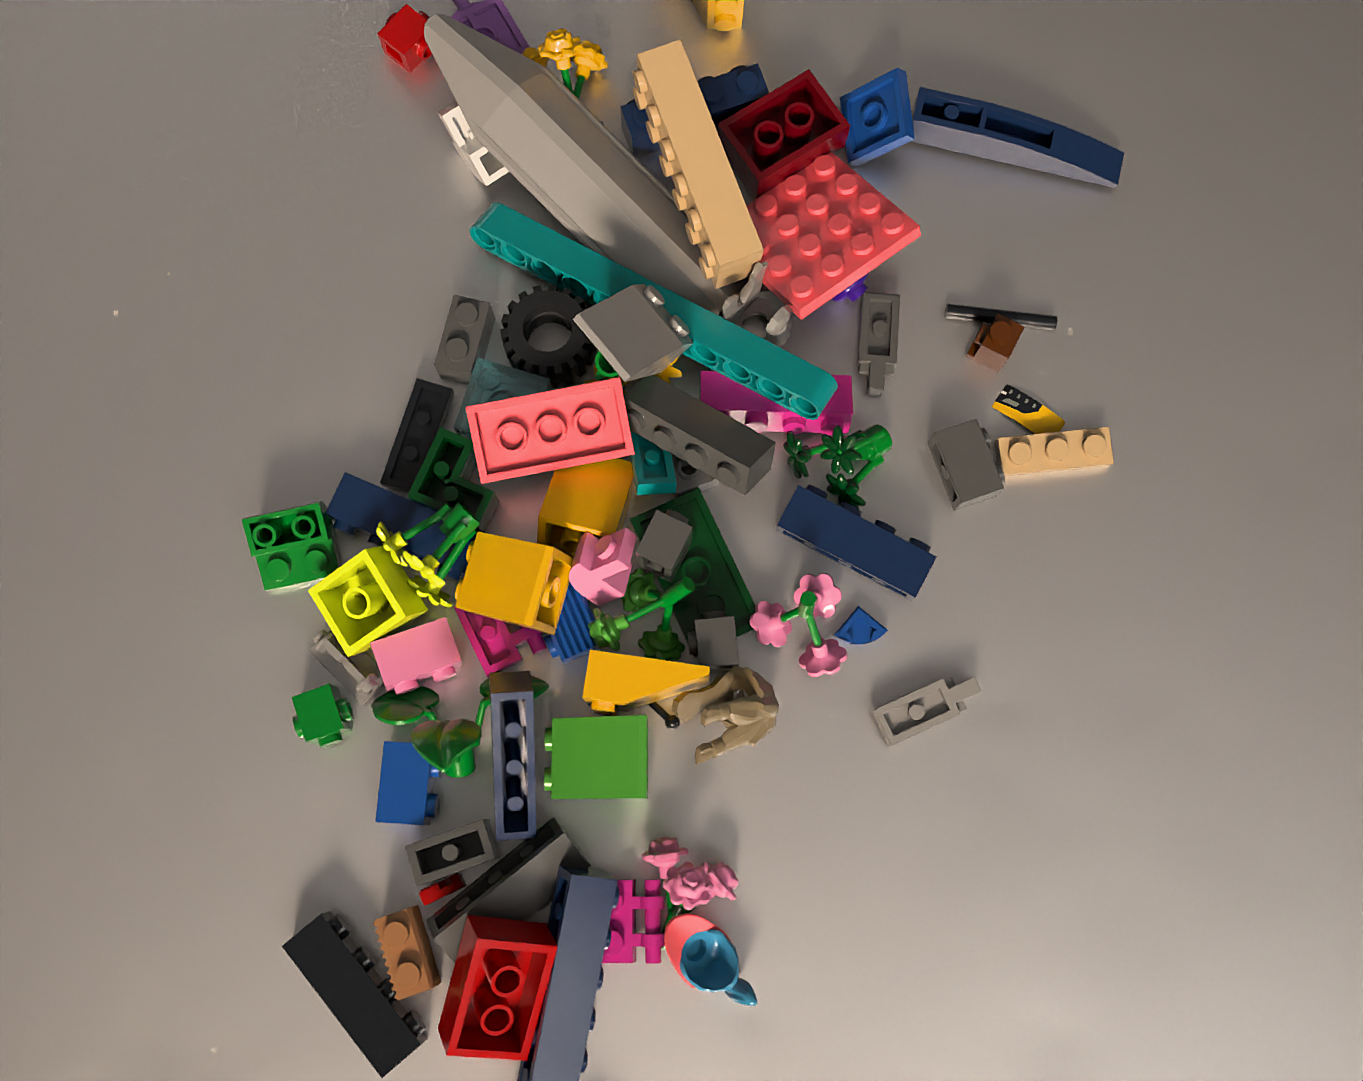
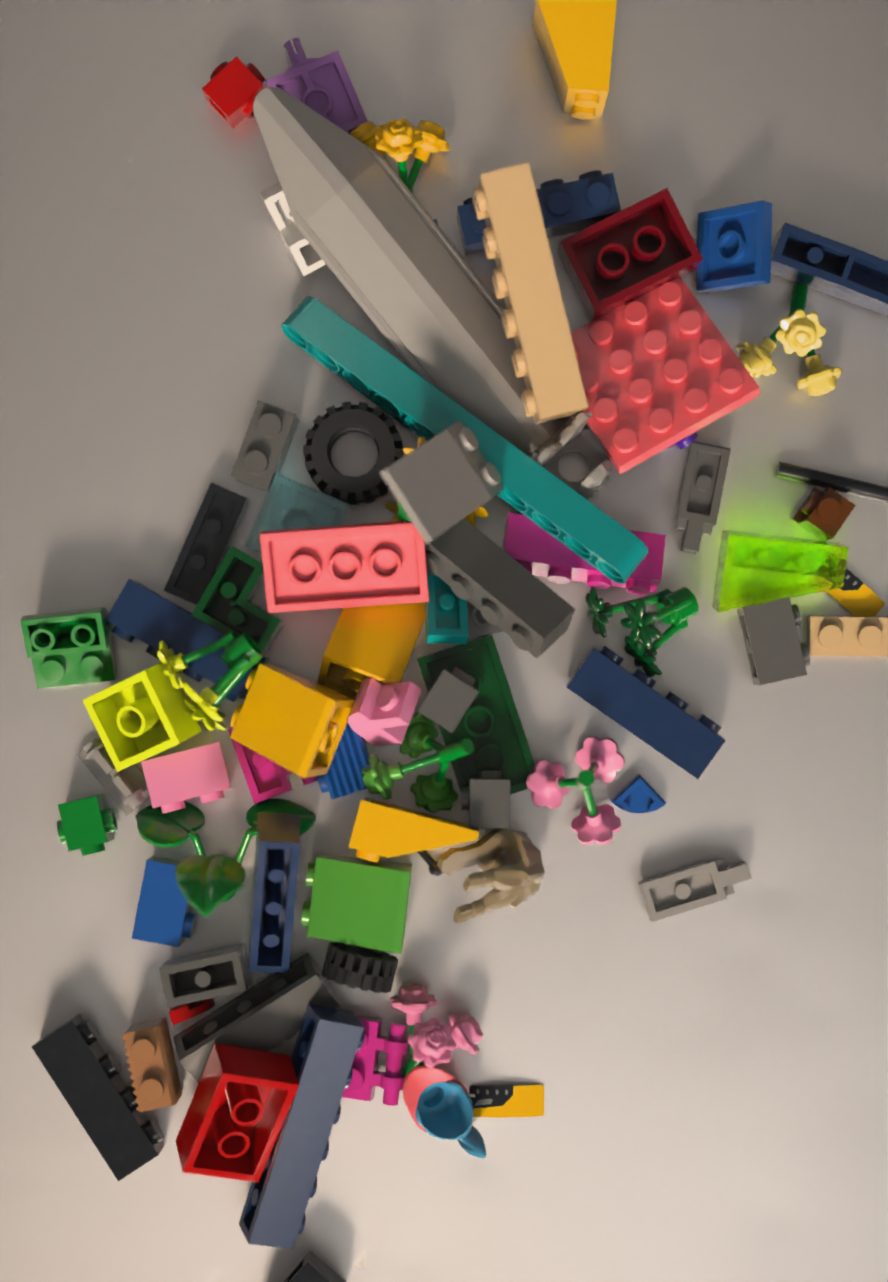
camera: 10 degrees right, 10 degrees up
none -> black tyre [321,942,398,993]
none -> yellow sticker [469,1084,544,1118]
none -> clear neon green wedge [712,529,849,613]
none -> light yellow plant [736,284,842,396]

